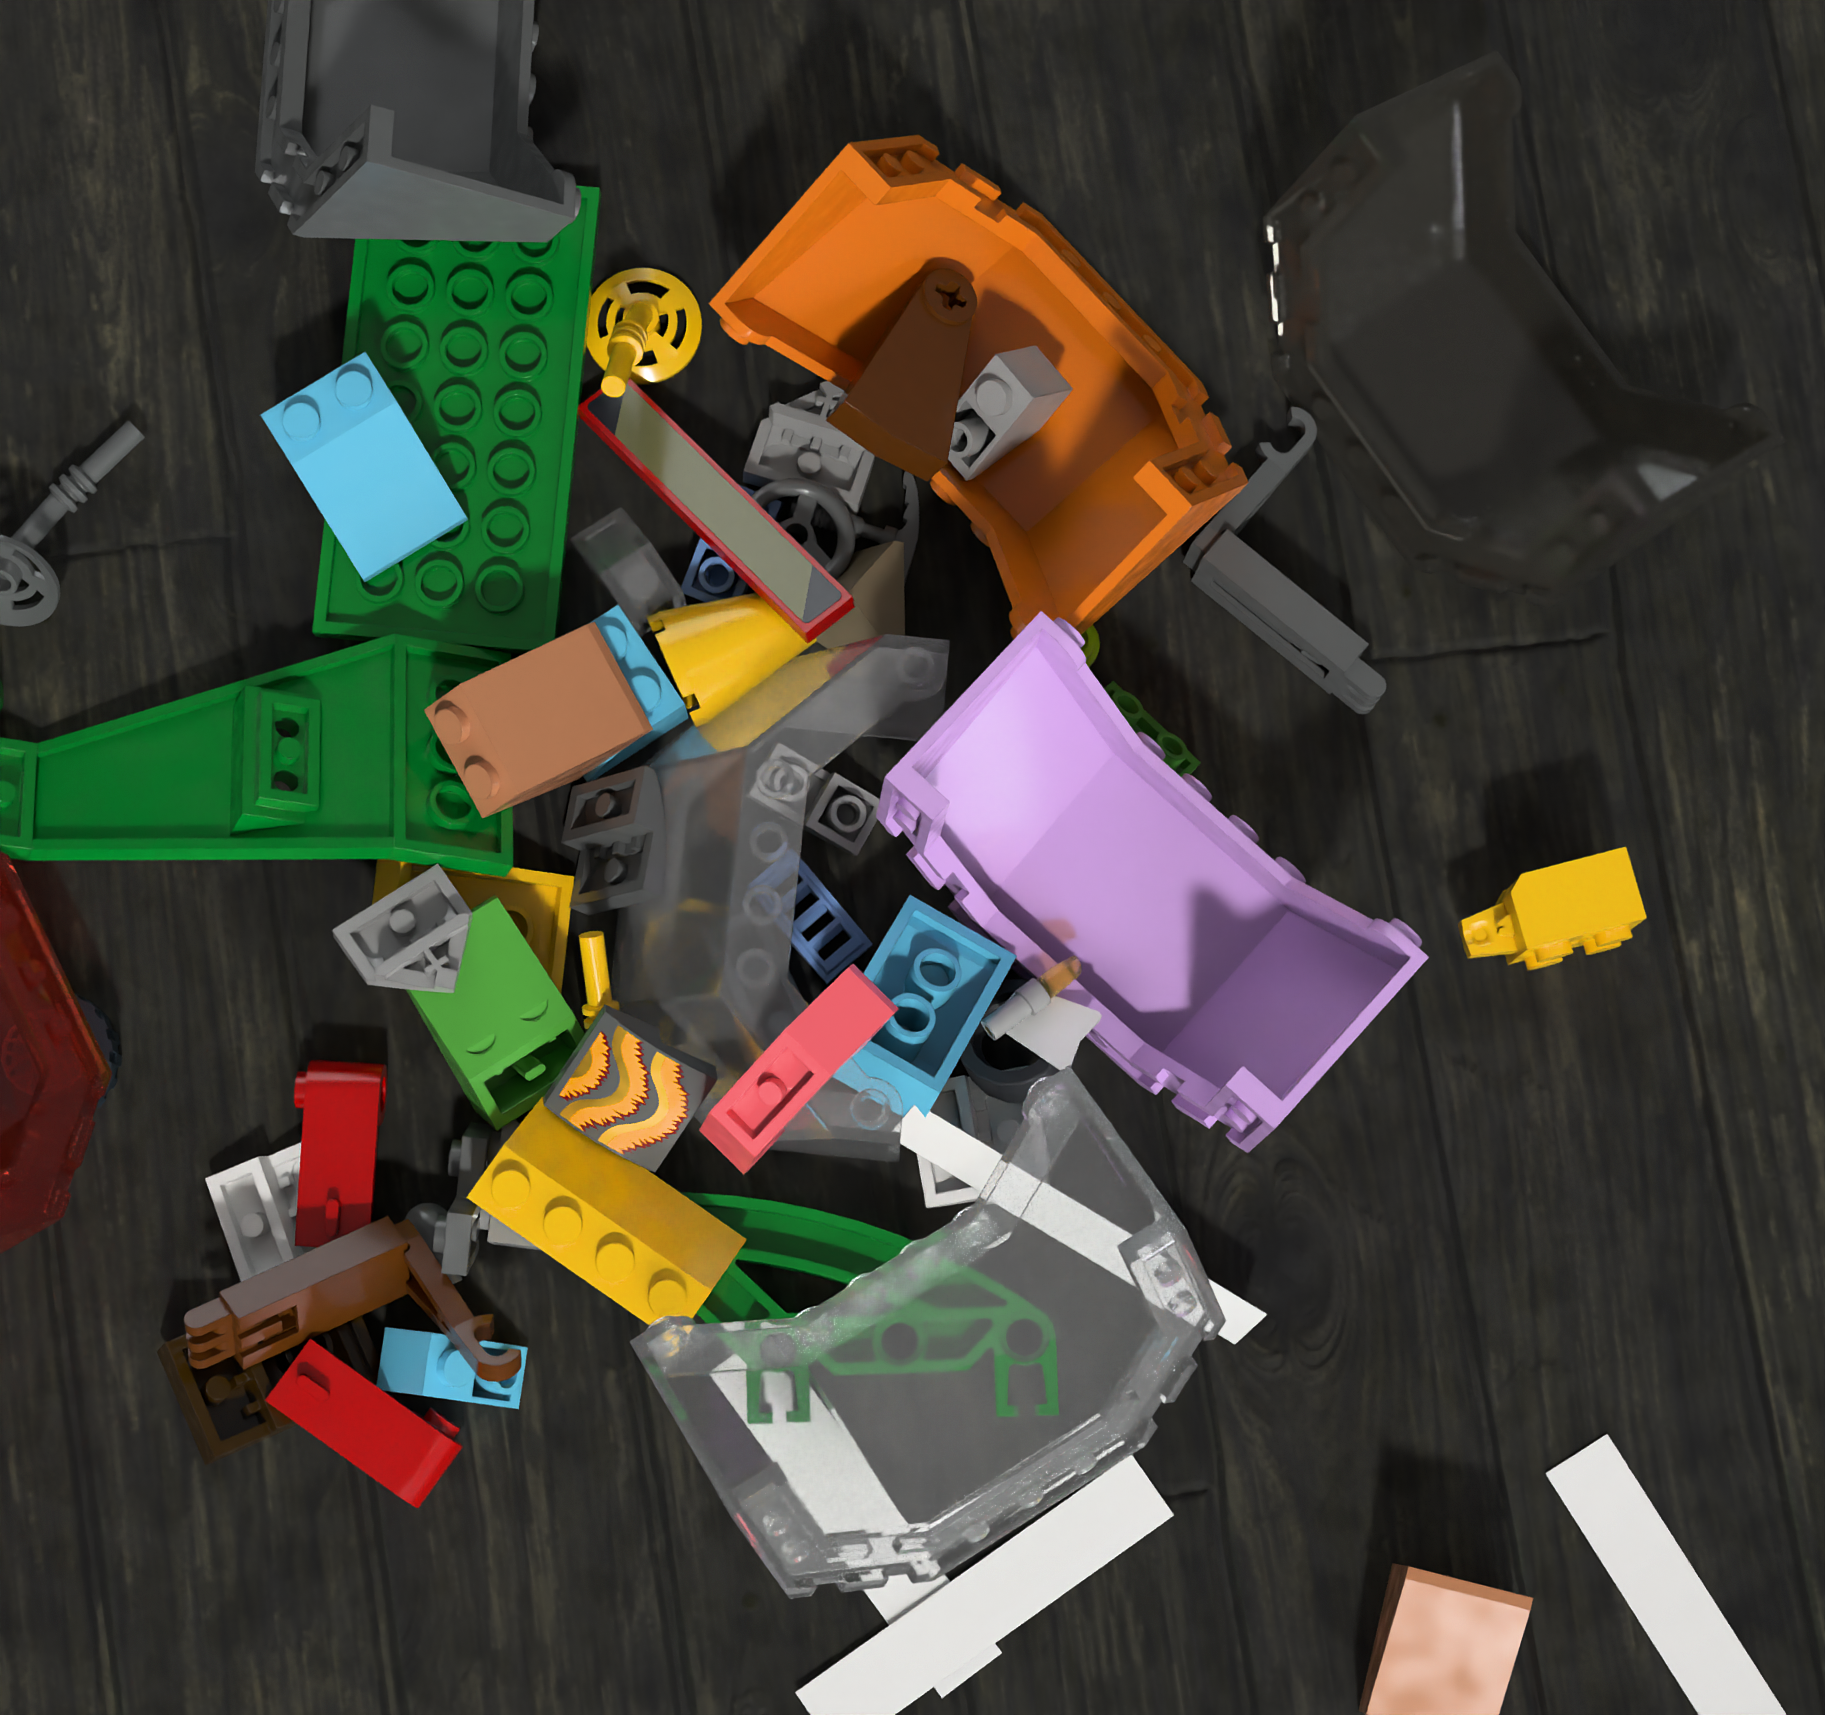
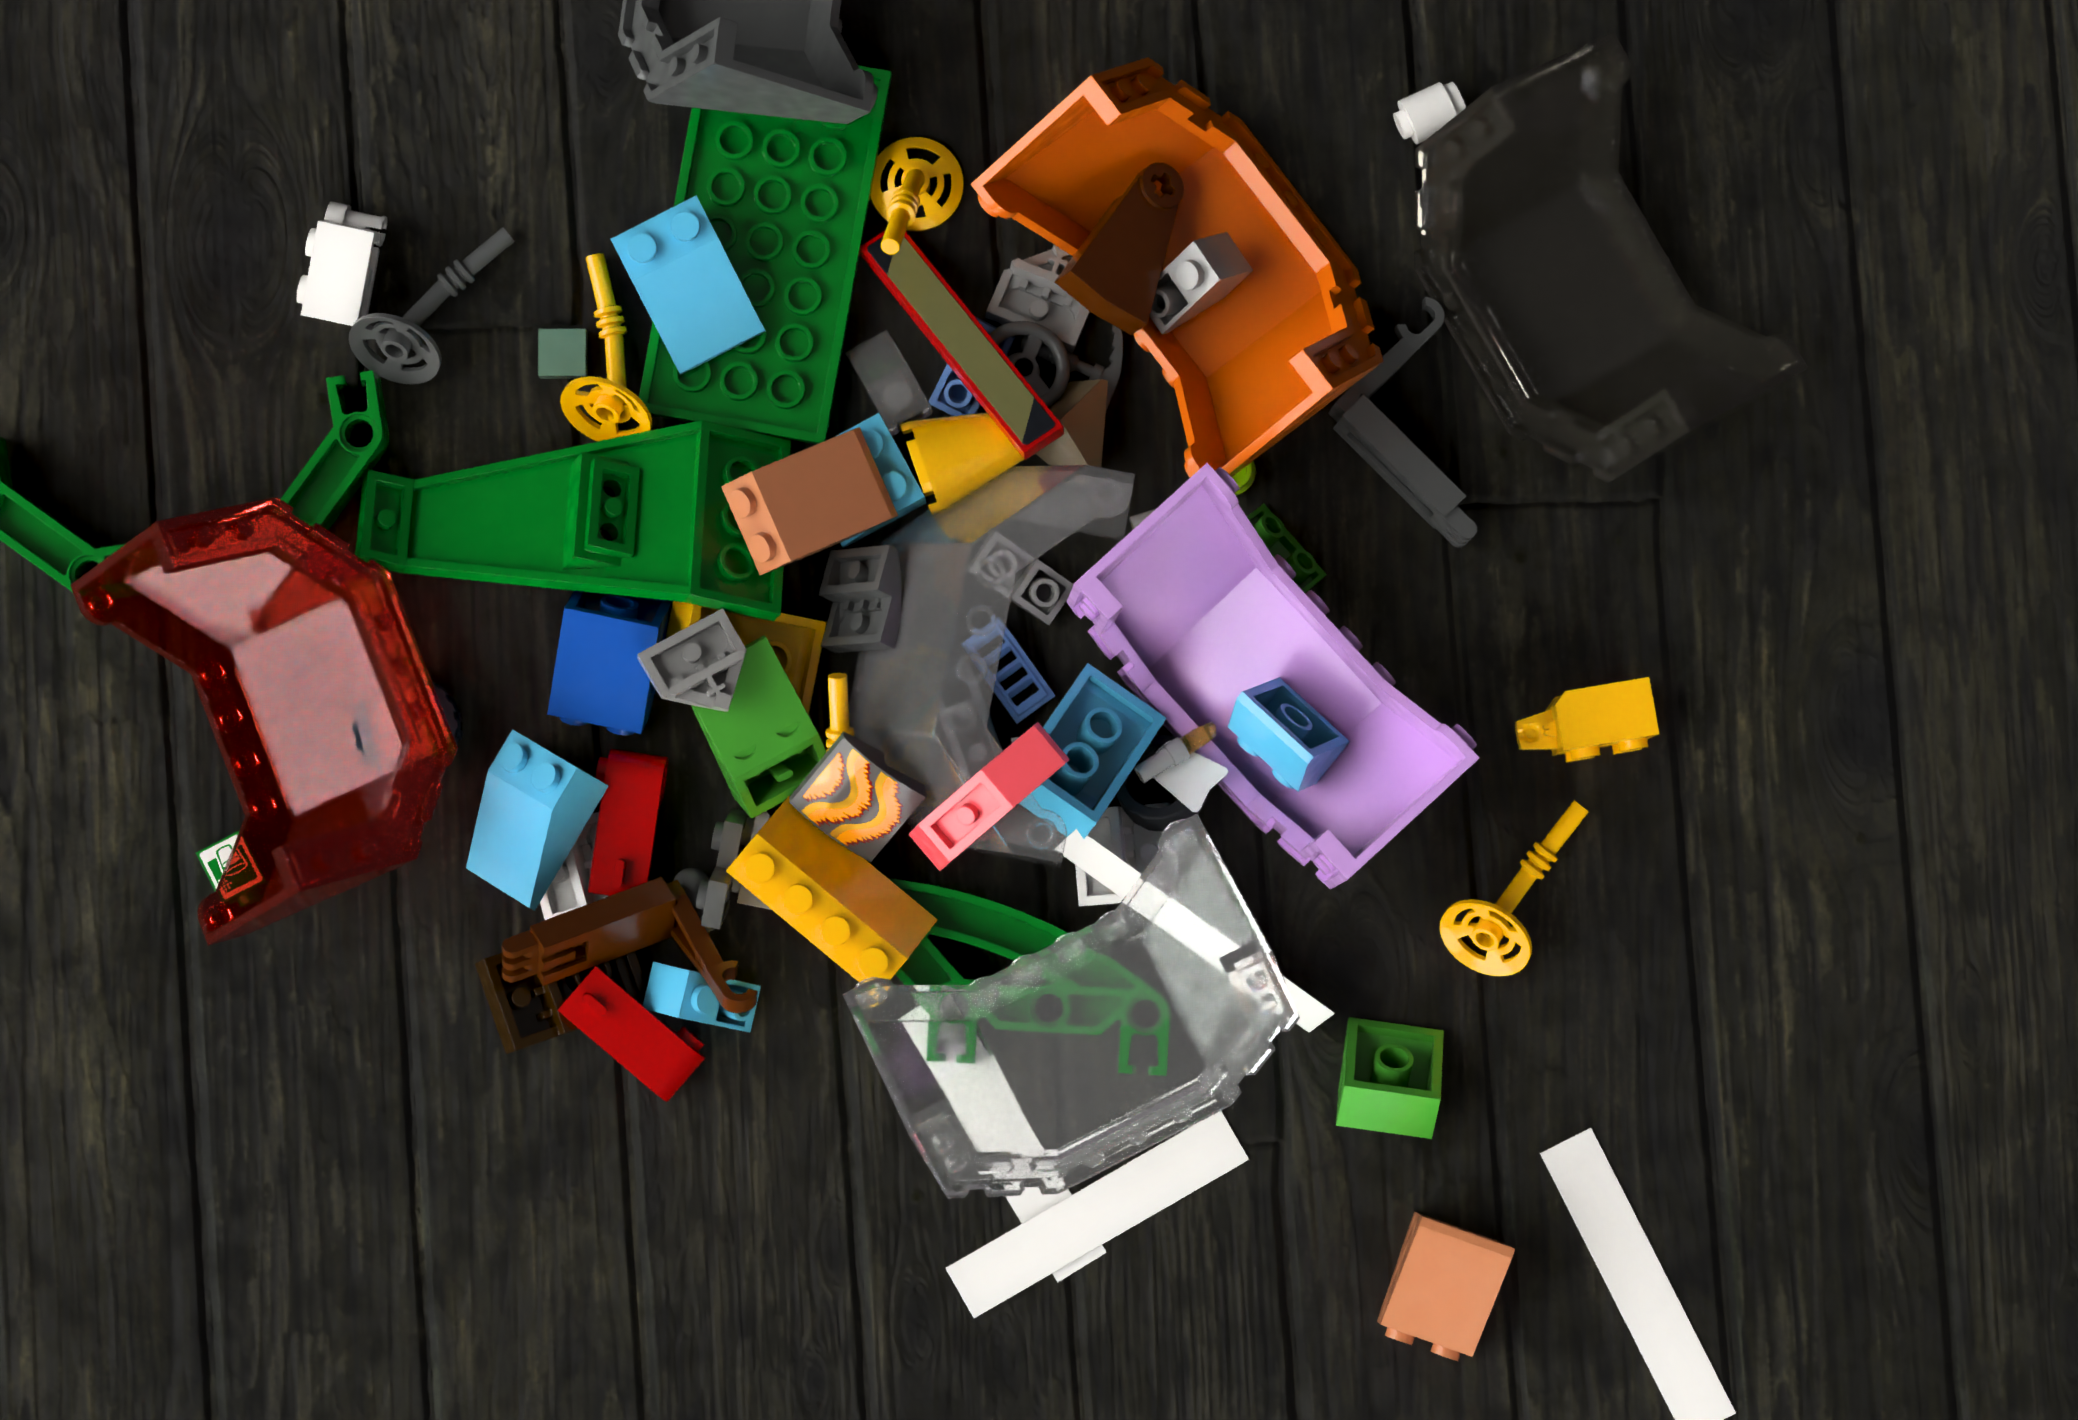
camera: 10 degrees right, 5 degrees up
none -> medium azure slope [466,729,608,911]
none -> sand green tile [538,329,588,379]
none -> blue slope [547,591,673,736]
none -> yellow dish [560,253,652,442]
none -> slope [1228,677,1350,792]
none -> bright green slope [1336,1017,1444,1139]
none -> white brick [1393,82,1468,144]
none -> yellow dish [1439,800,1589,976]

